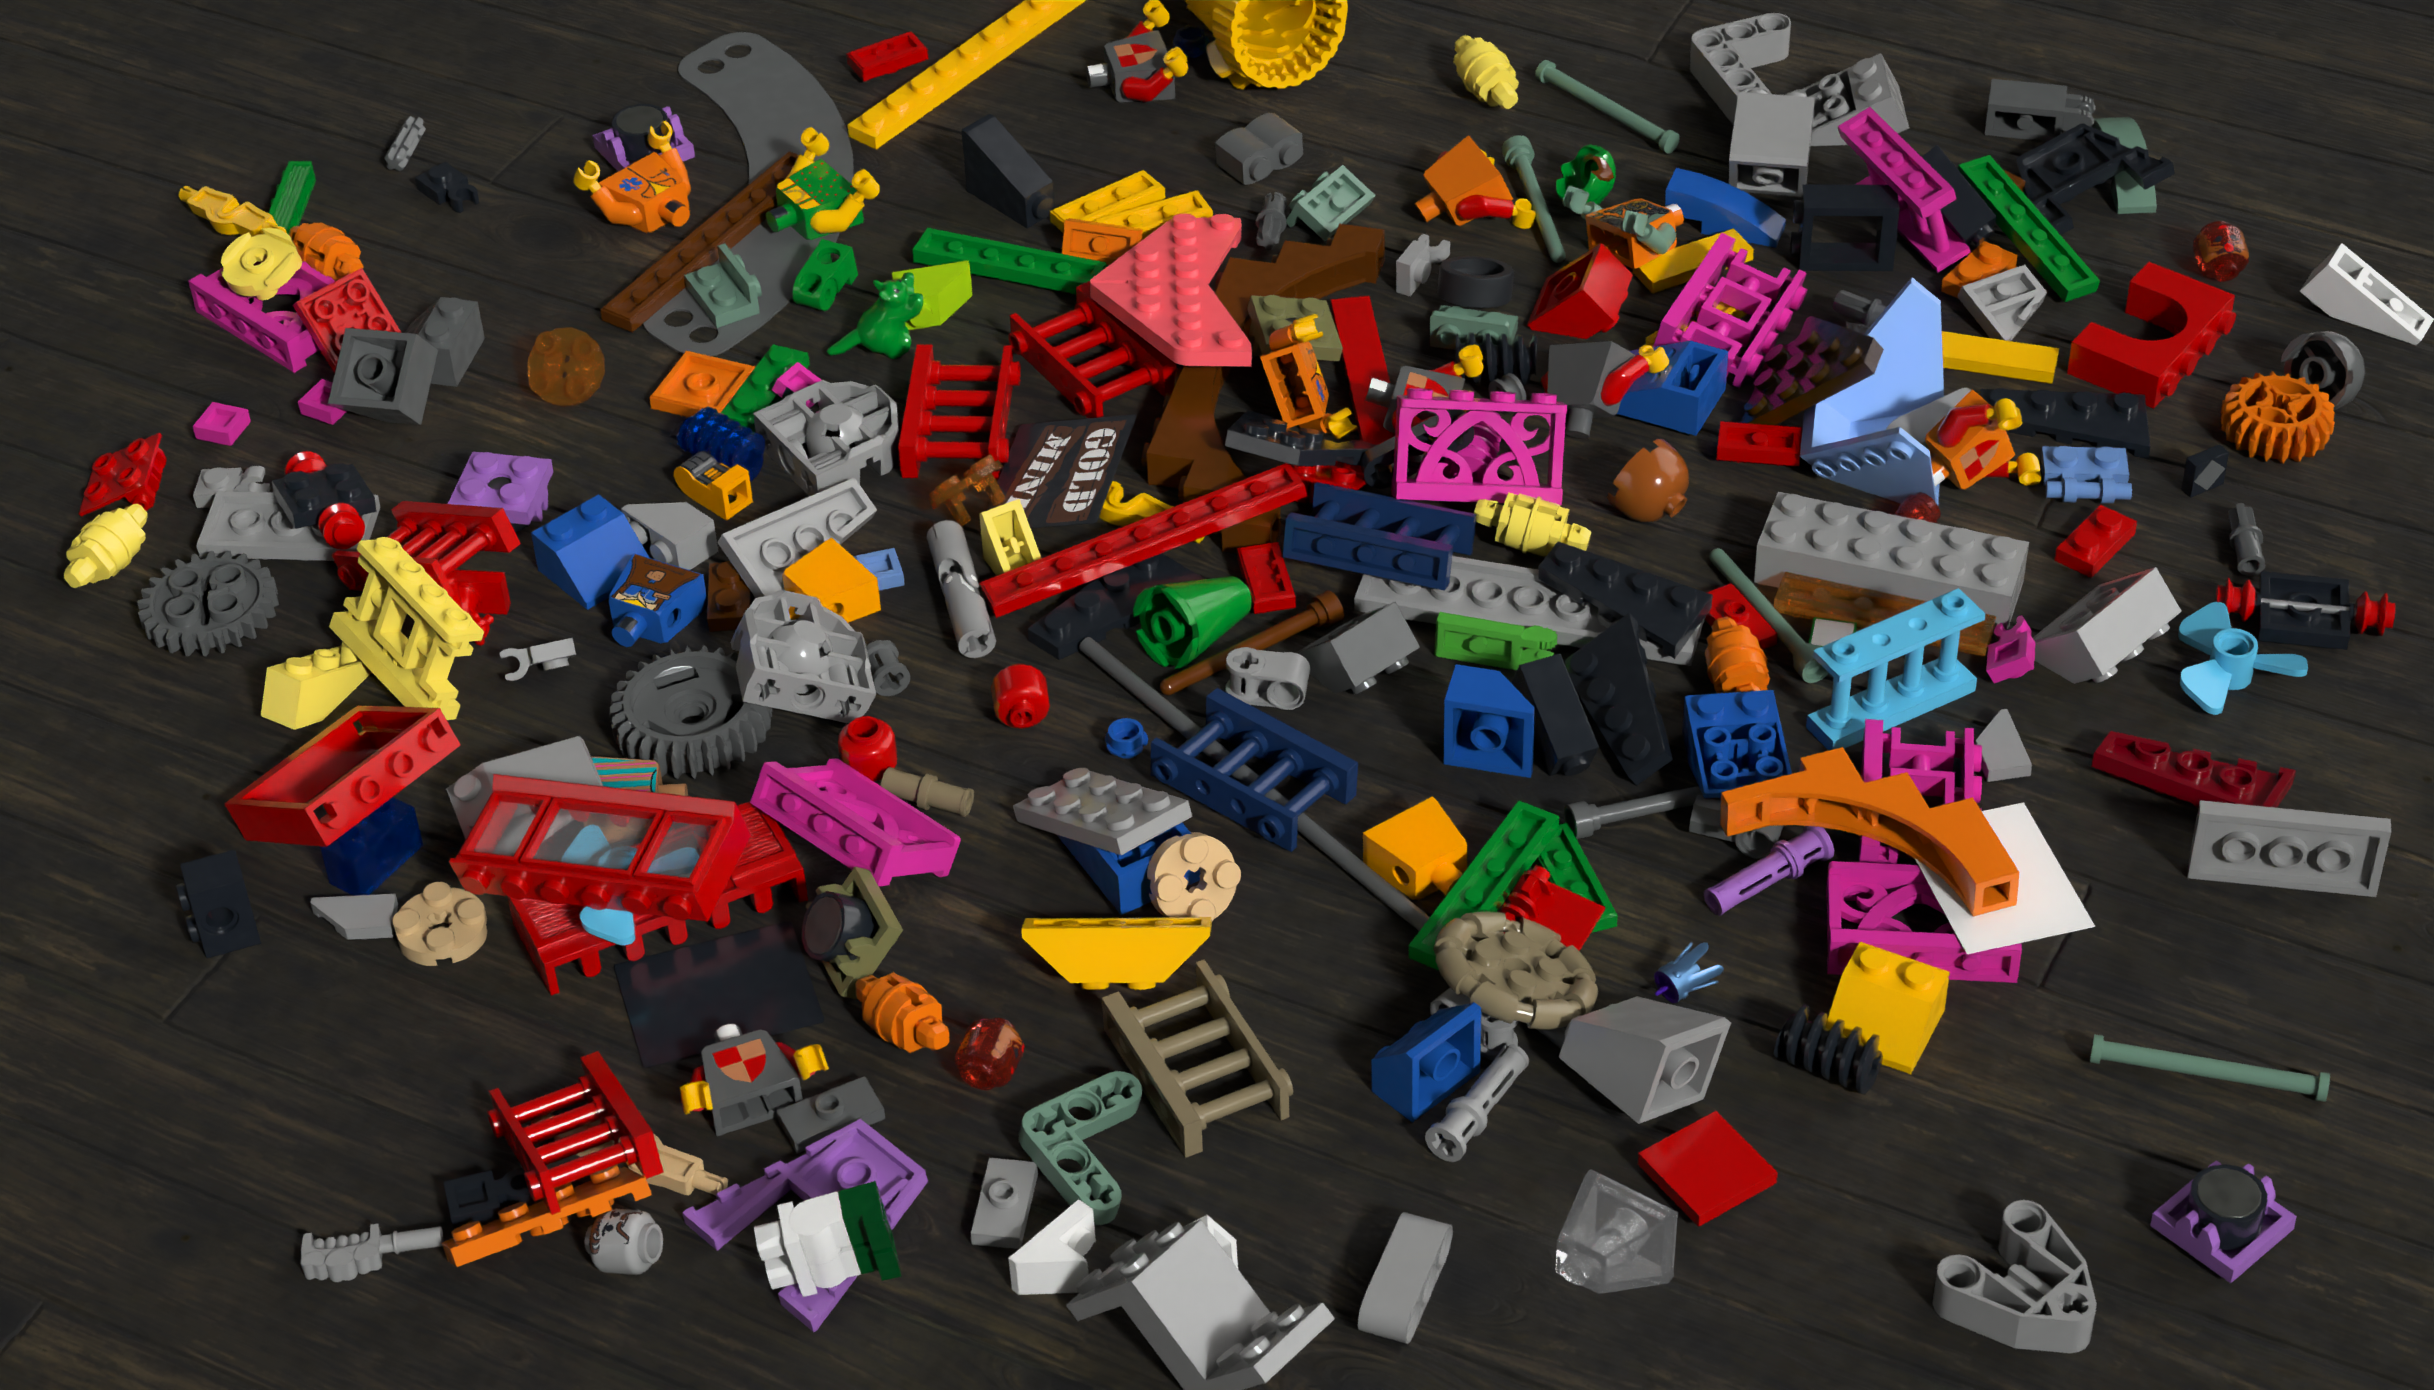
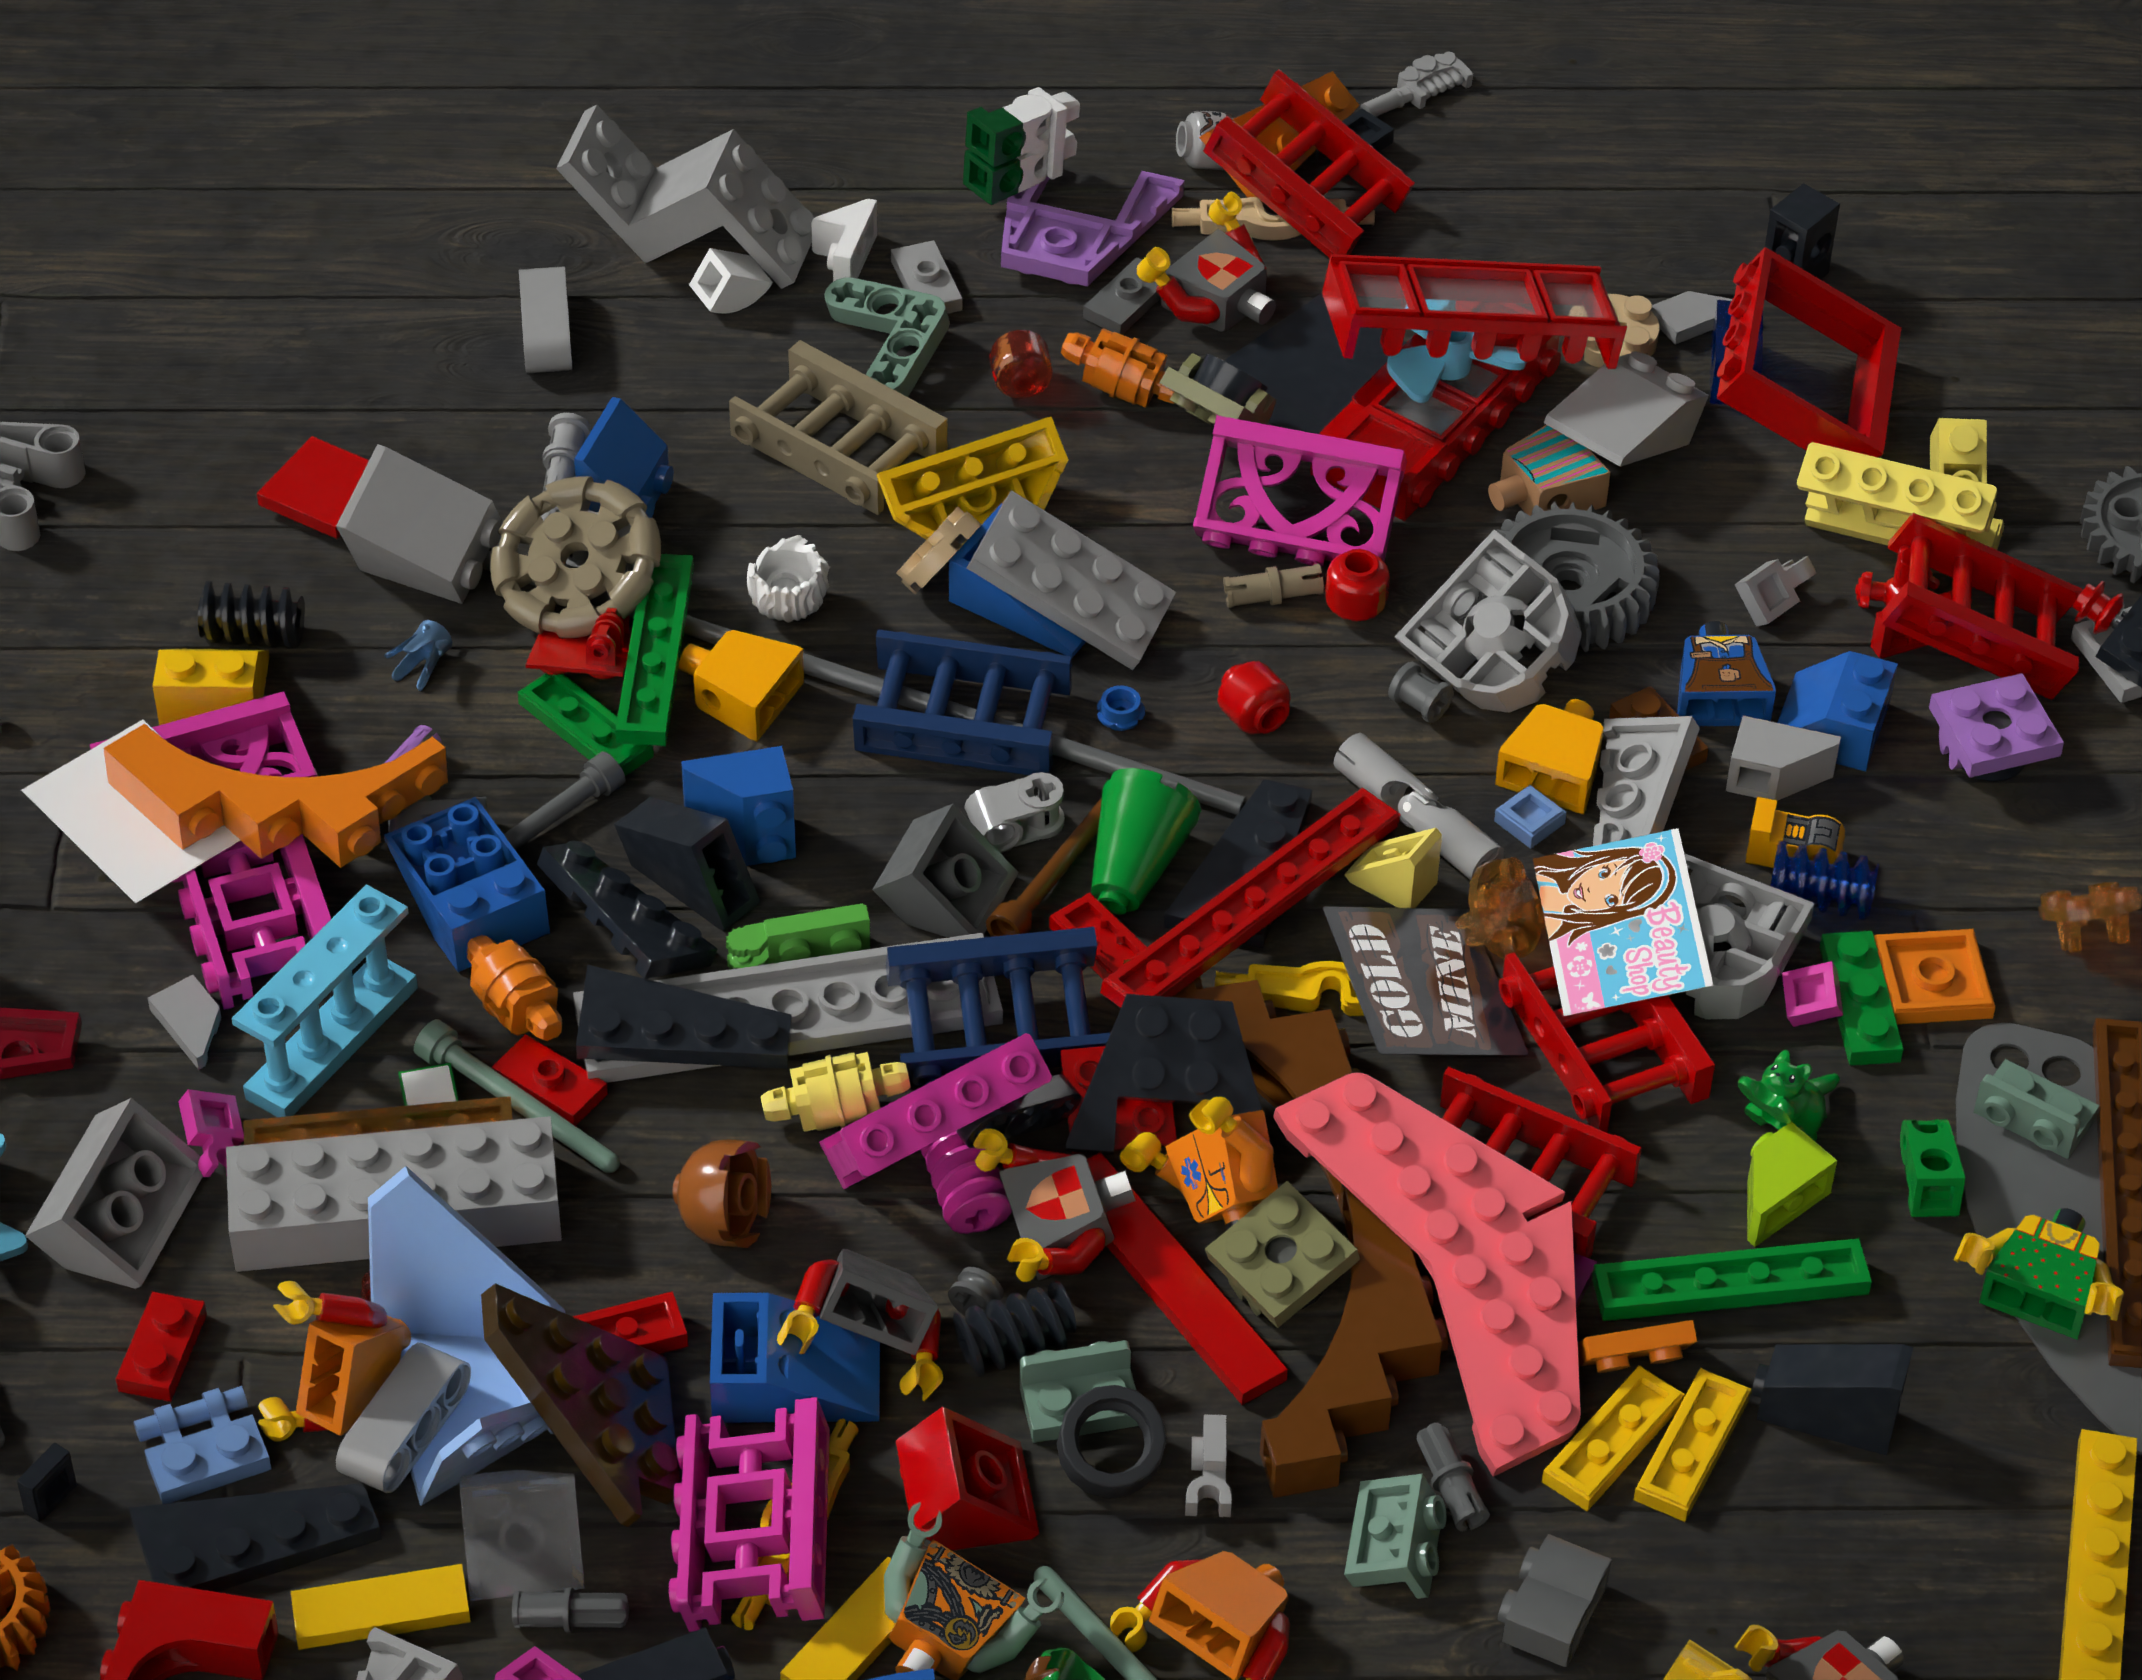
camera: 150 degrees right, 5 degrees up
clear slope [1556,1169,1678,1294] -> none
none -> white hair [747,535,830,623]
none -> sticker [1533,828,1713,1016]

